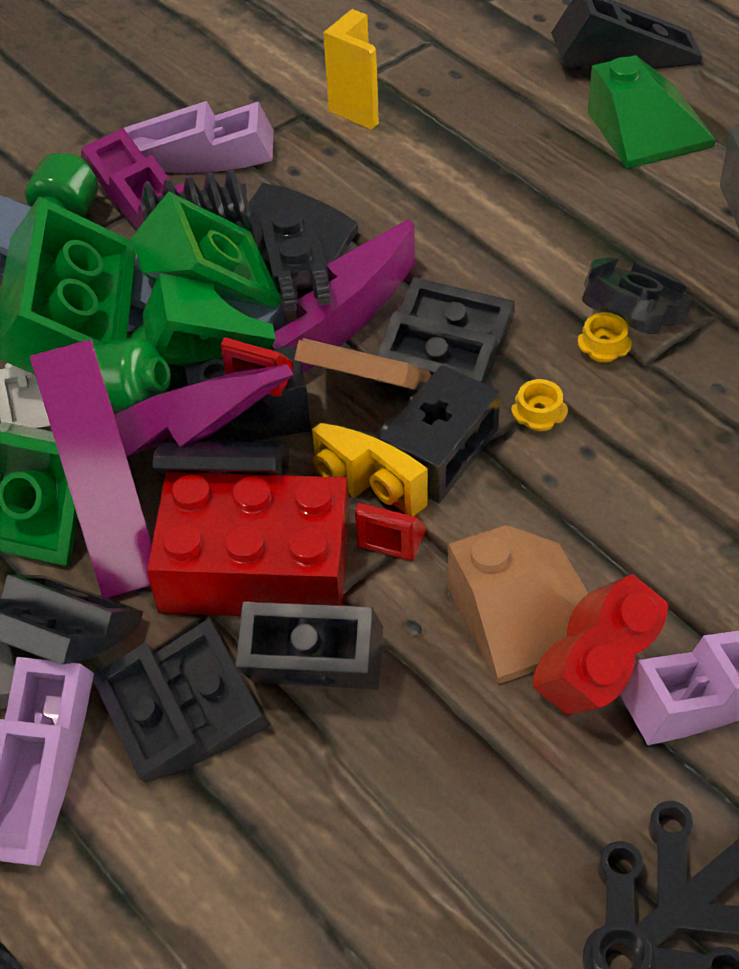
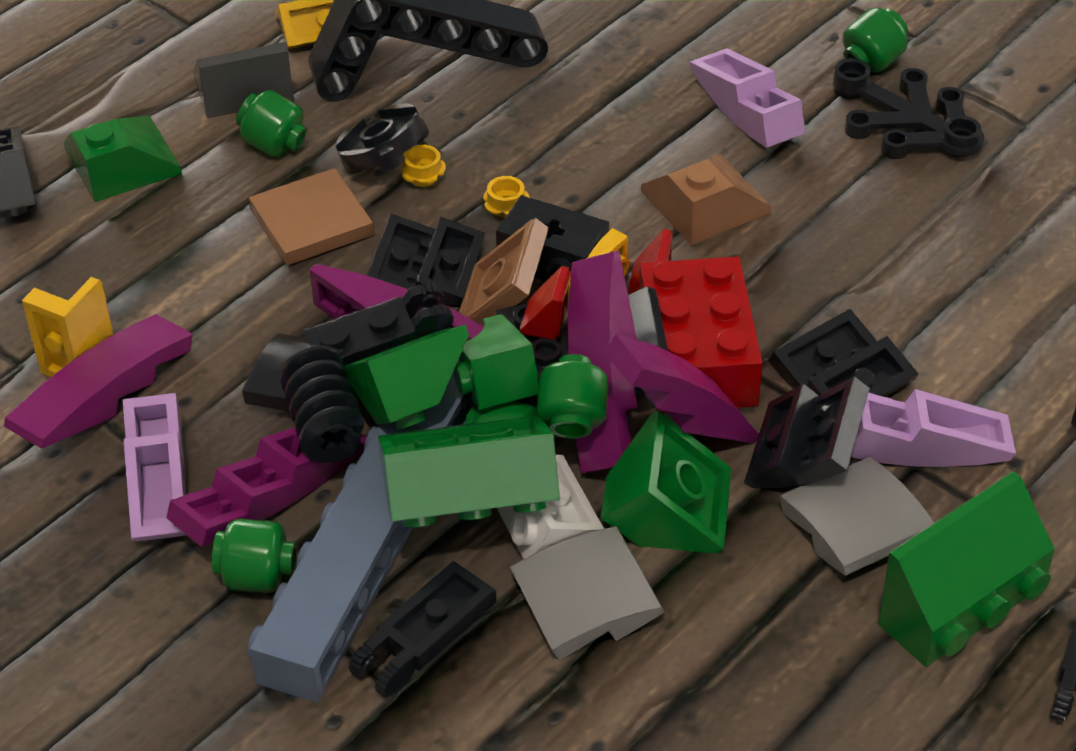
camera: 100 degrees left, 5 degrees down
black brick [236,602,384,689] -> none
red brick [533,574,668,716] -> none
none -> magenta slope [4,314,193,449]
none -> green head [236,90,307,158]
none -> medium nougat tile [248,168,374,266]

